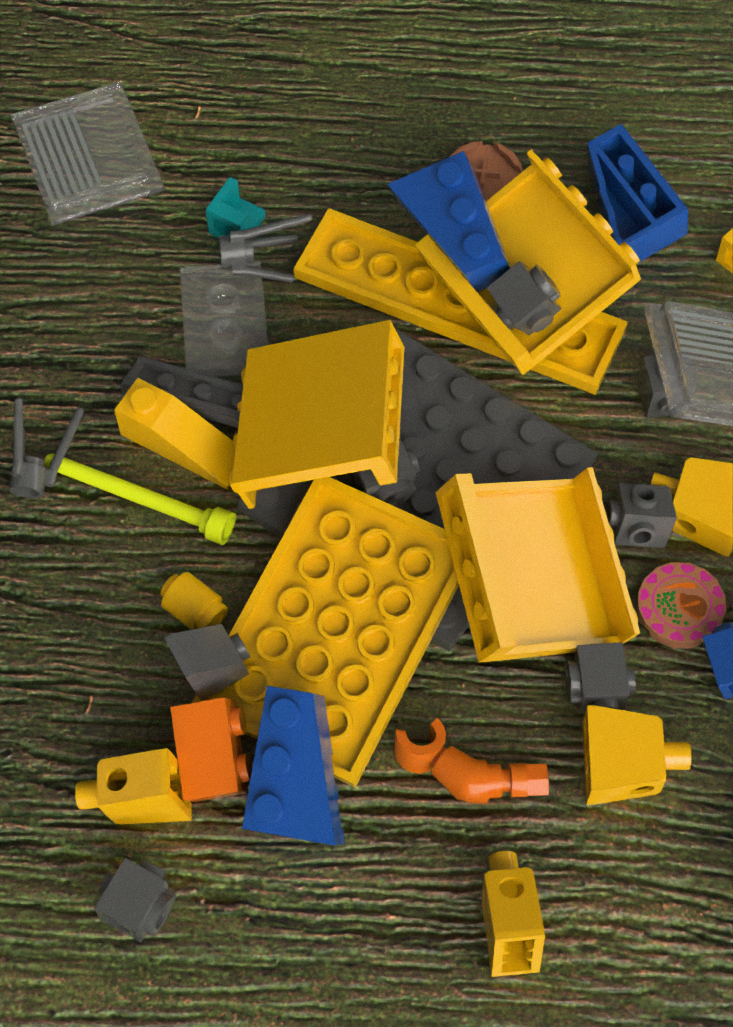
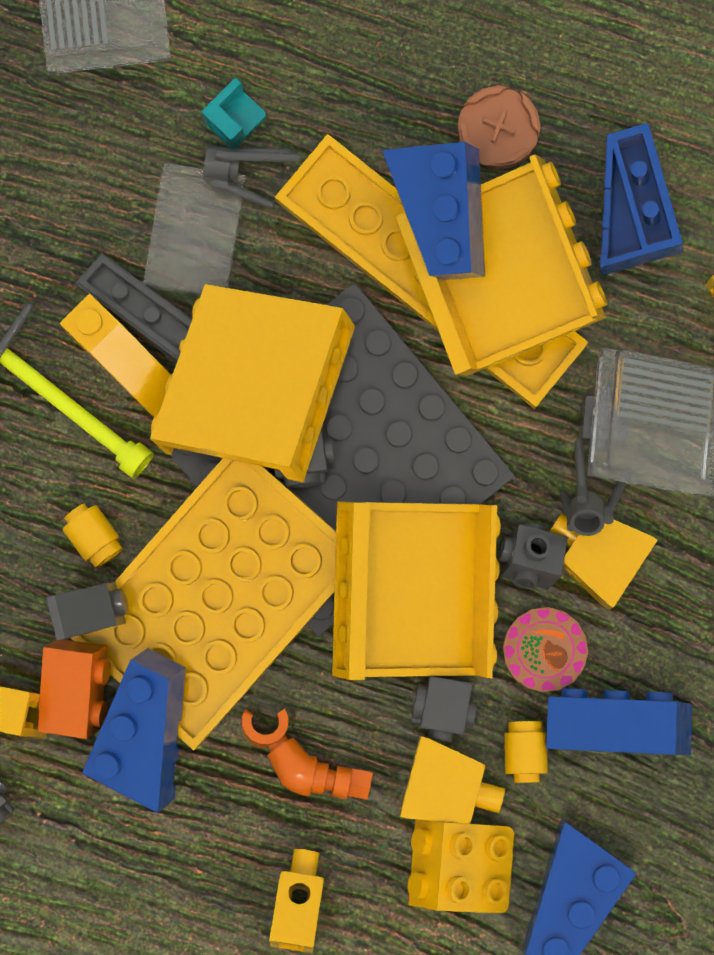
camera: 15 degrees right, 20 degrees up
dark grey brick [487,261,561,335] -> none
none -> yellow bracket [407,819,514,913]
none -> yellow brick [504,721,548,783]
none -> dark grey plant [560,438,630,536]

